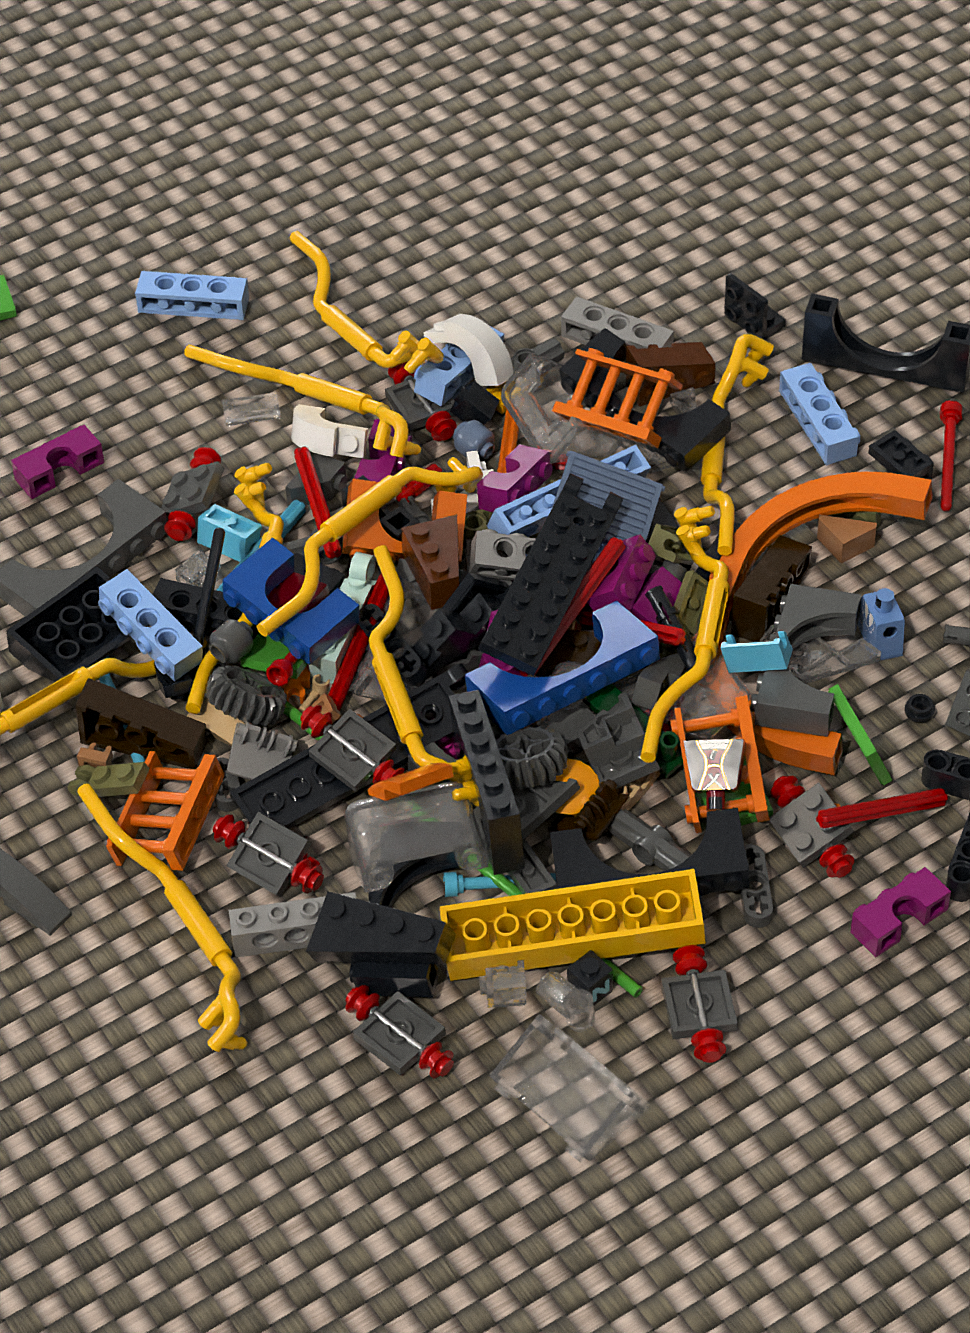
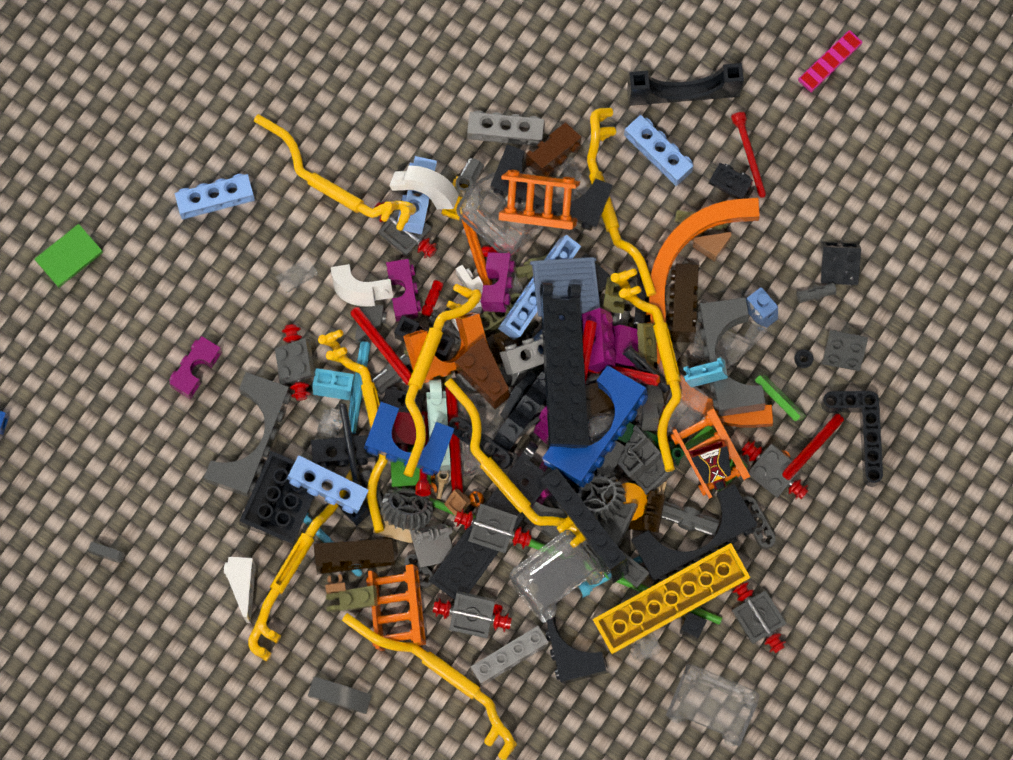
camera: 25 degrees left, 25 degrees up
yellow piece [184,344,421,458] -> none
dark grey head [209,619,254,664] -> none
black wedge [306,891,456,964] -> none
dark grey plate [345,985,454,1078] -> none
orange slope [368,763,453,801] -> none
black brick [450,381,500,425] -> none
sand blue head [453,420,495,460] -> none
clear piece [536,971,595,1032] -> none
black bracket [724,273,786,340] -> none
magenta arch [850,867,951,958] -> none

